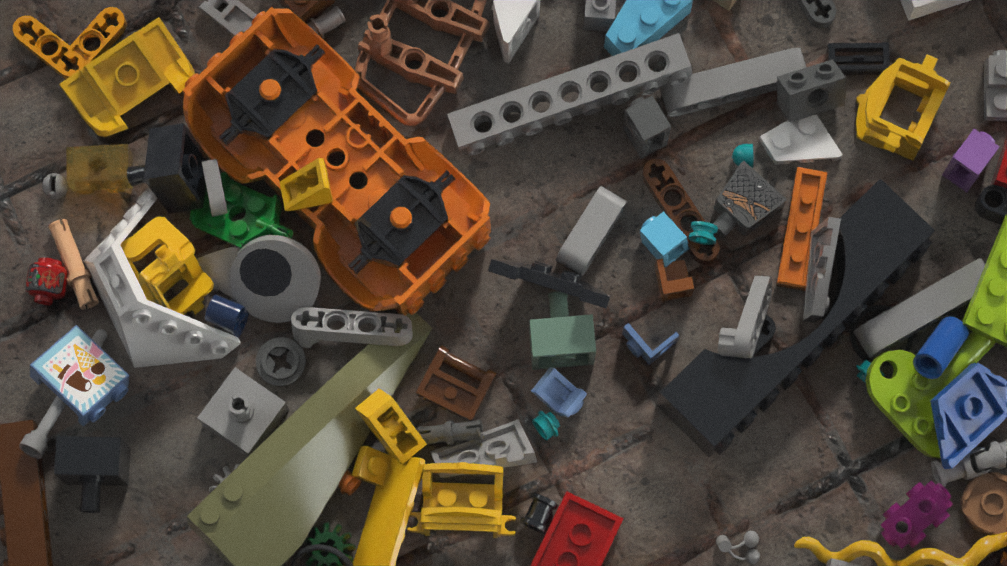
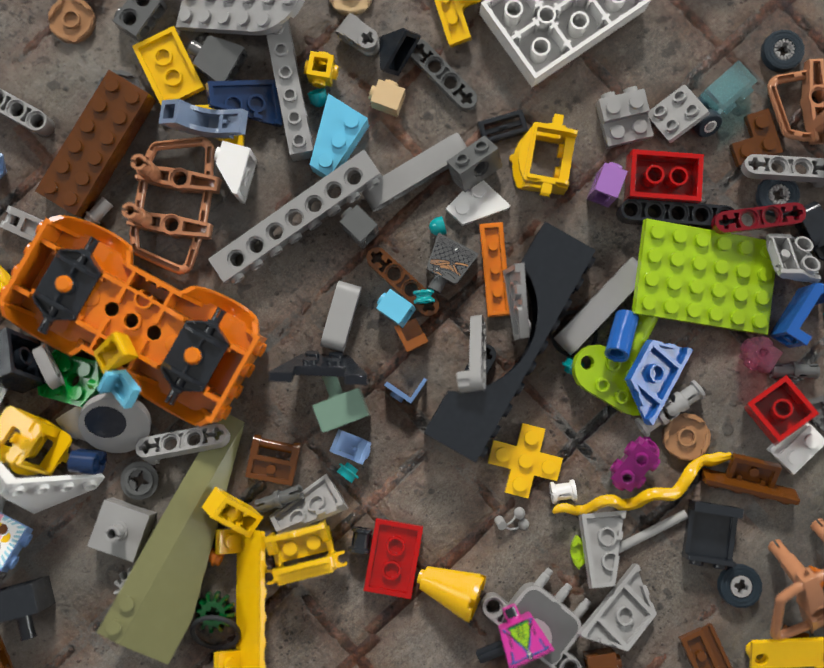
camera: 15 degrees left, 10 degrees up
none -> medium azure bracket [97,370,141,409]
none -> yellow plate [487,423,563,498]
none -> white bush [549,479,577,504]

